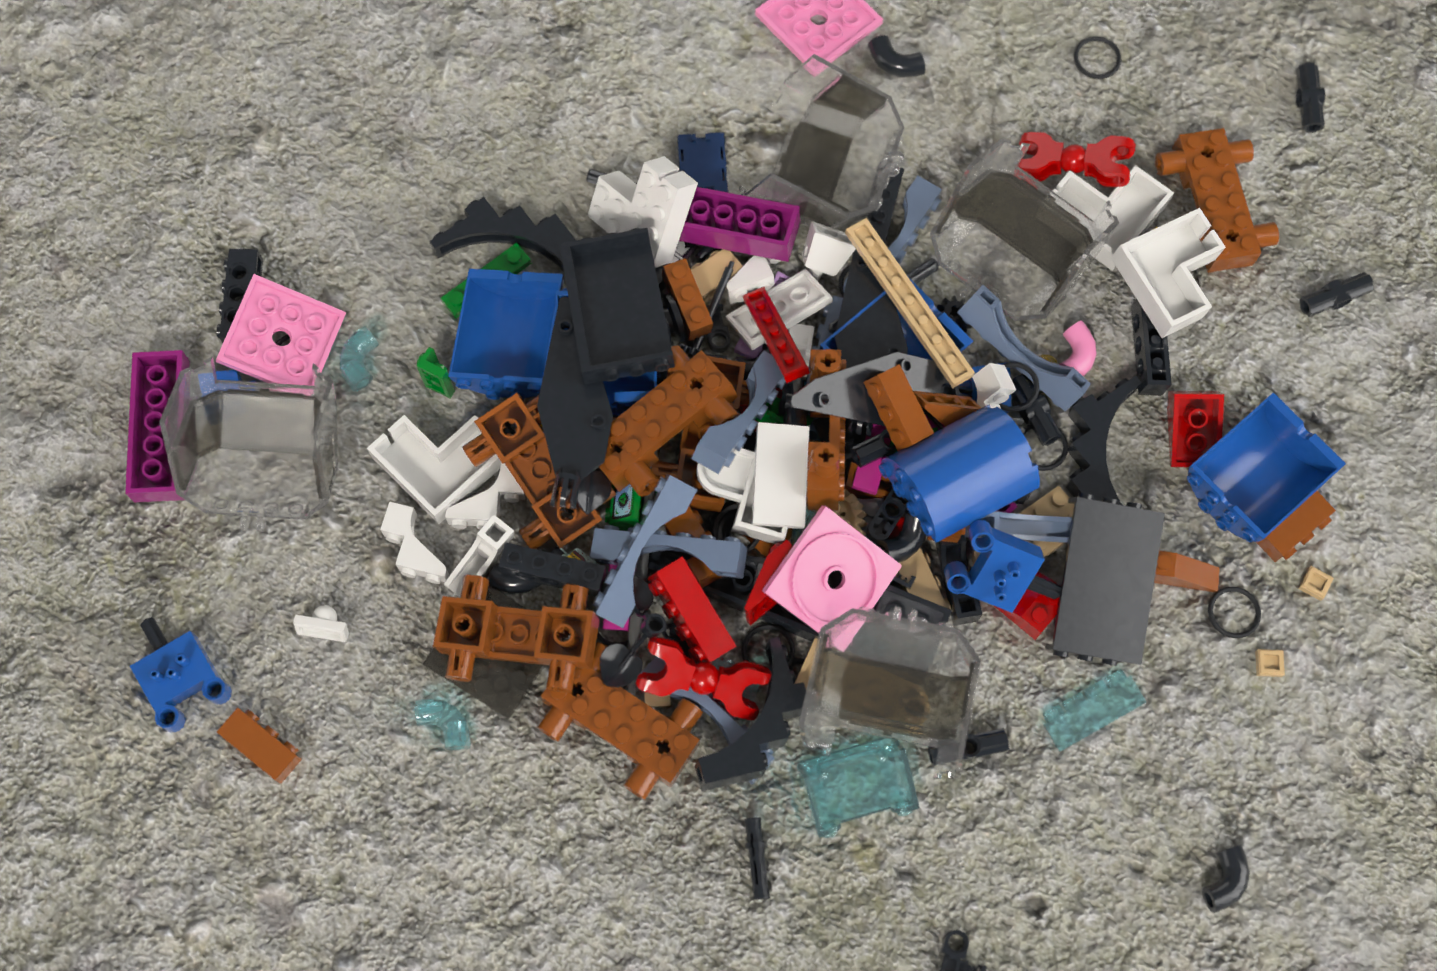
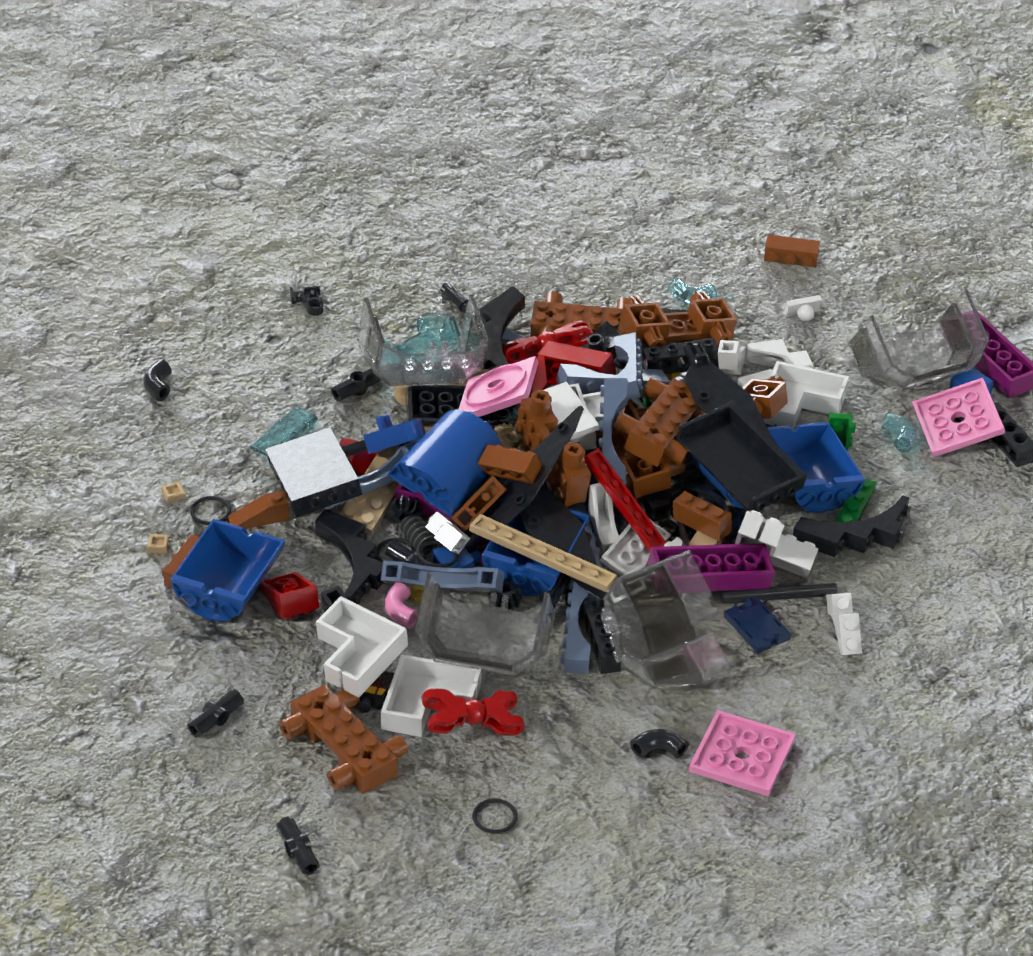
camera: 155 degrees right, 30 degrees down
blue piece [130,617,232,732] -> none
none -> white arch [826,593,862,655]

